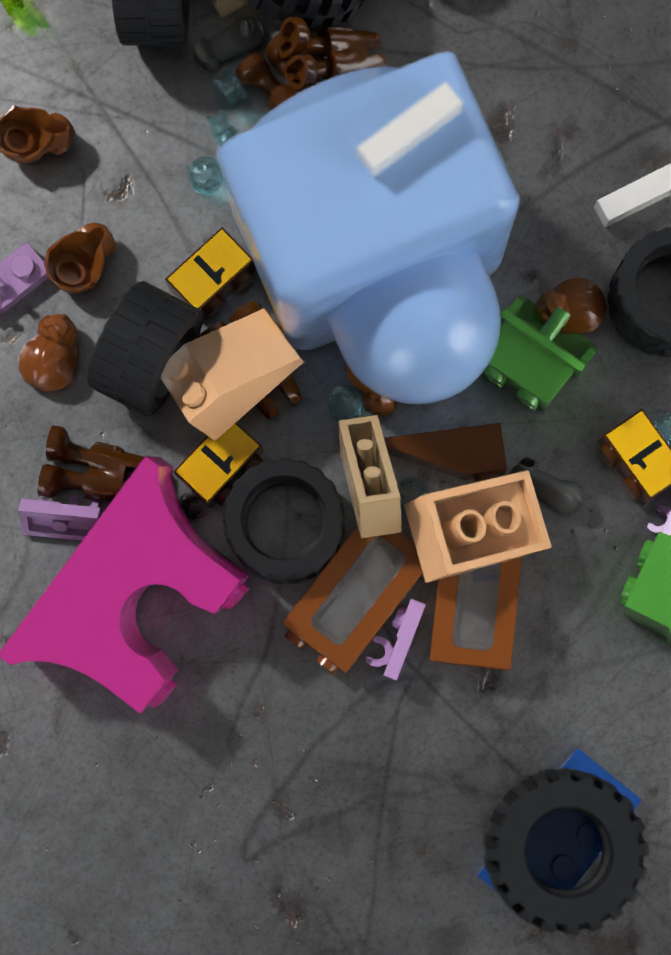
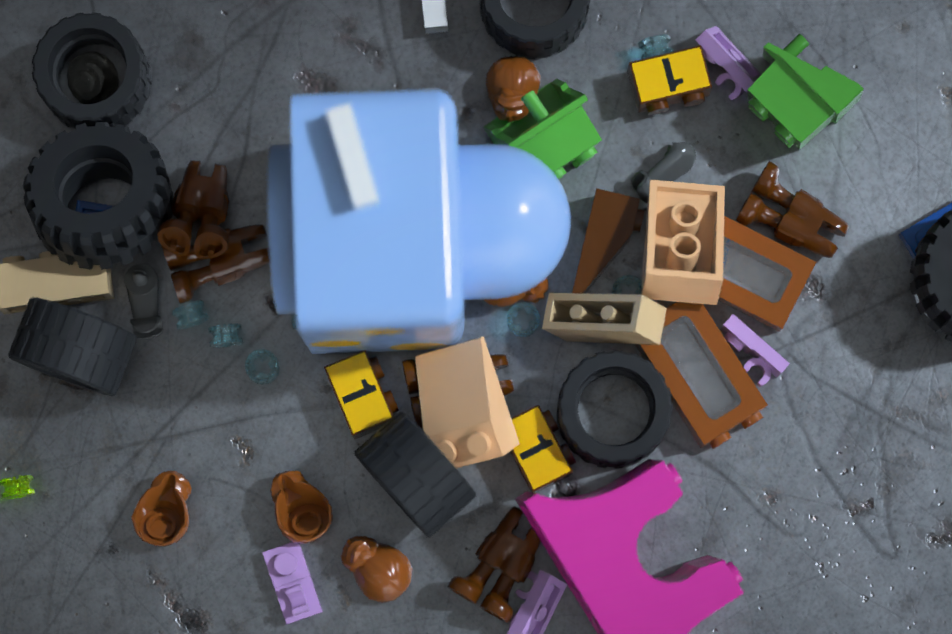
camera: 70 degrees left, 0 degrees up
none -> reddish brown piece [735,161,850,258]

